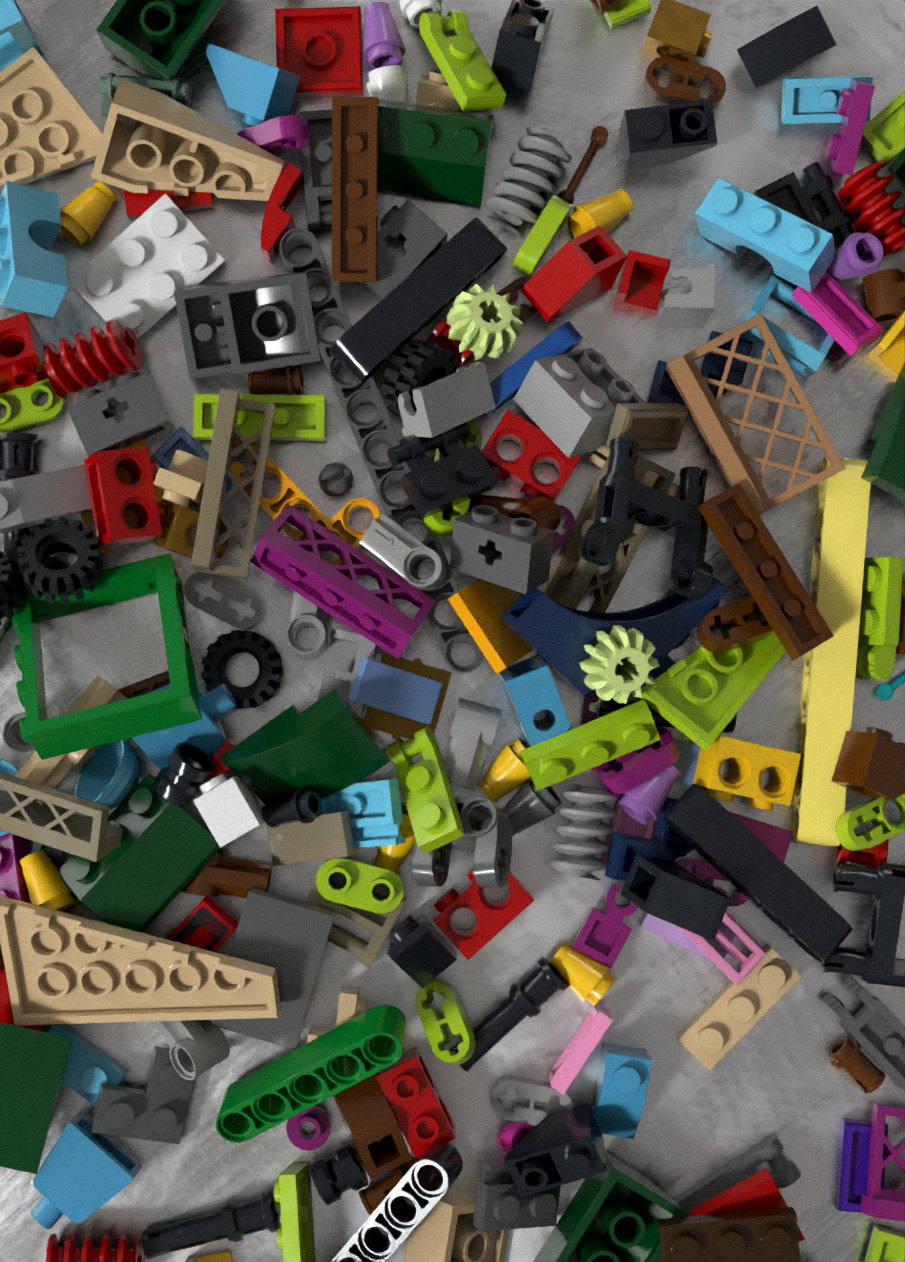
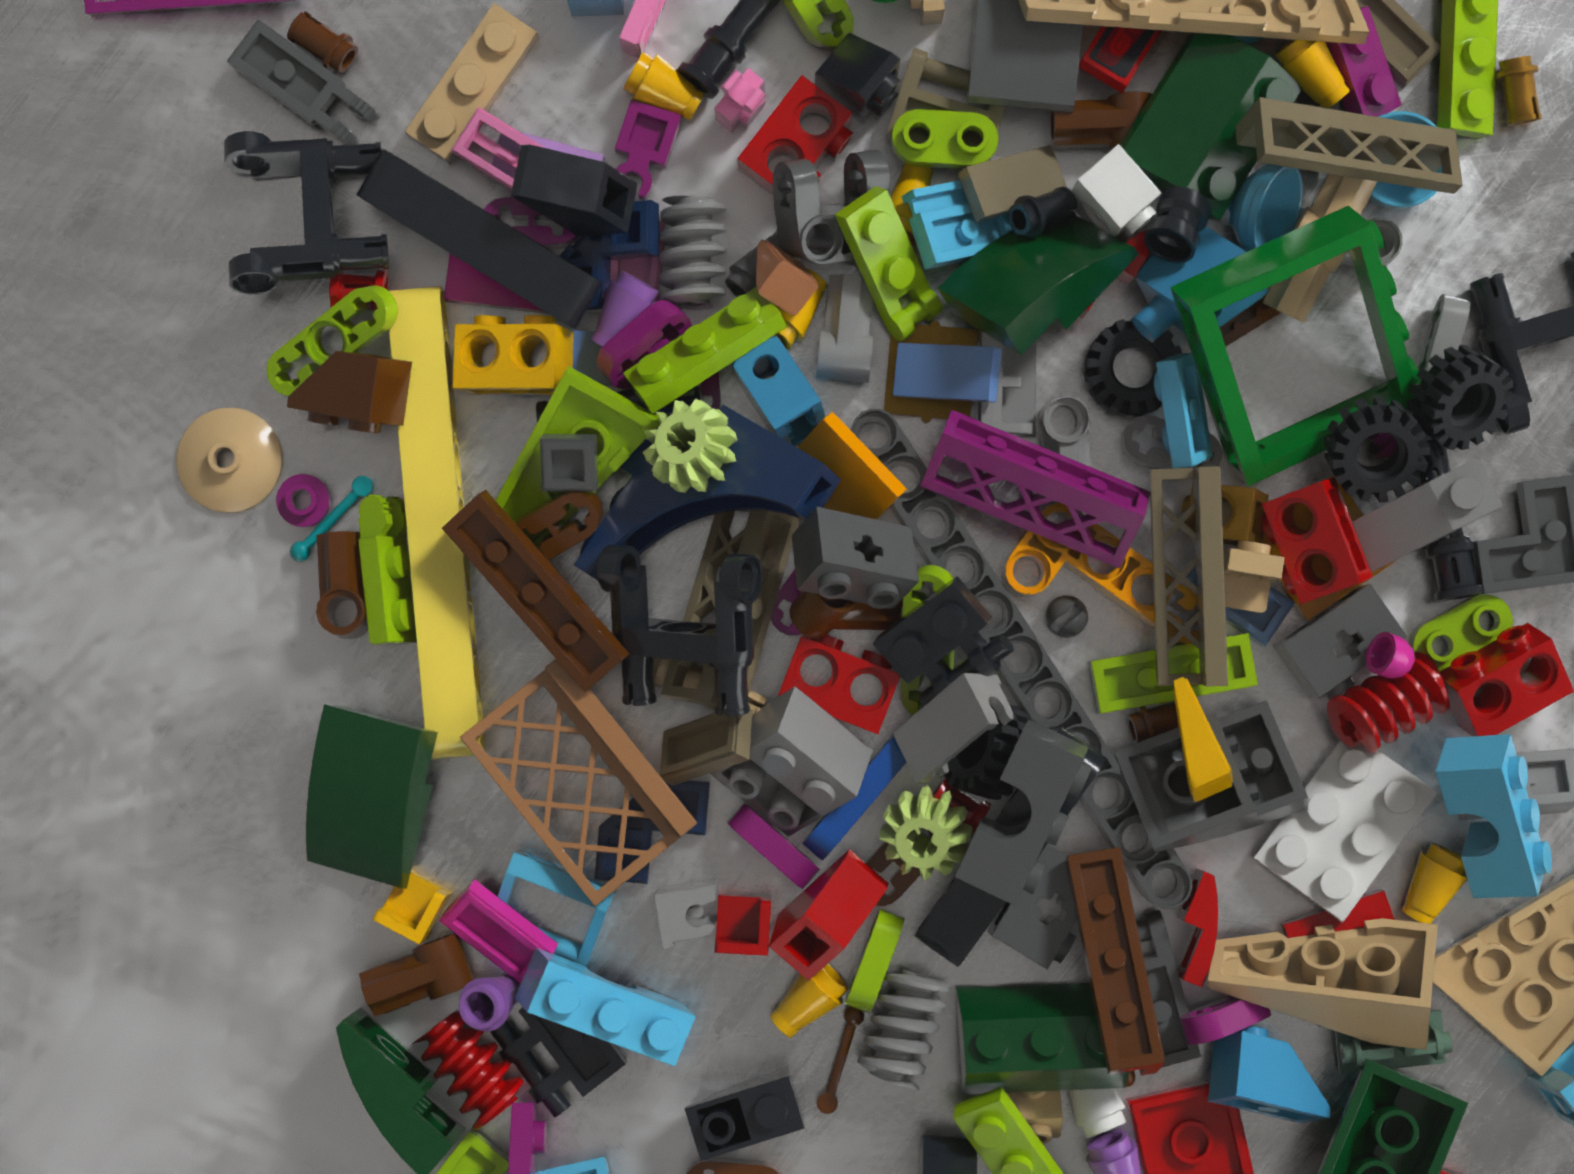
camera: 170 degrees right, 0 degrees up
light grey piece [360,513,447,591] -> none
none -> dark grey tile [540,434,599,492]
none -> bright pink plate [714,68,766,133]
none -> magenta beam [727,802,820,889]
none -> nougat slope [756,239,819,315]
none -> dark grey arch [955,719,1092,906]
none -> medium azure plate [1154,352,1213,469]
none -> yellow slope [1173,676,1233,802]
none -> dark pink hinge [1366,632,1415,678]

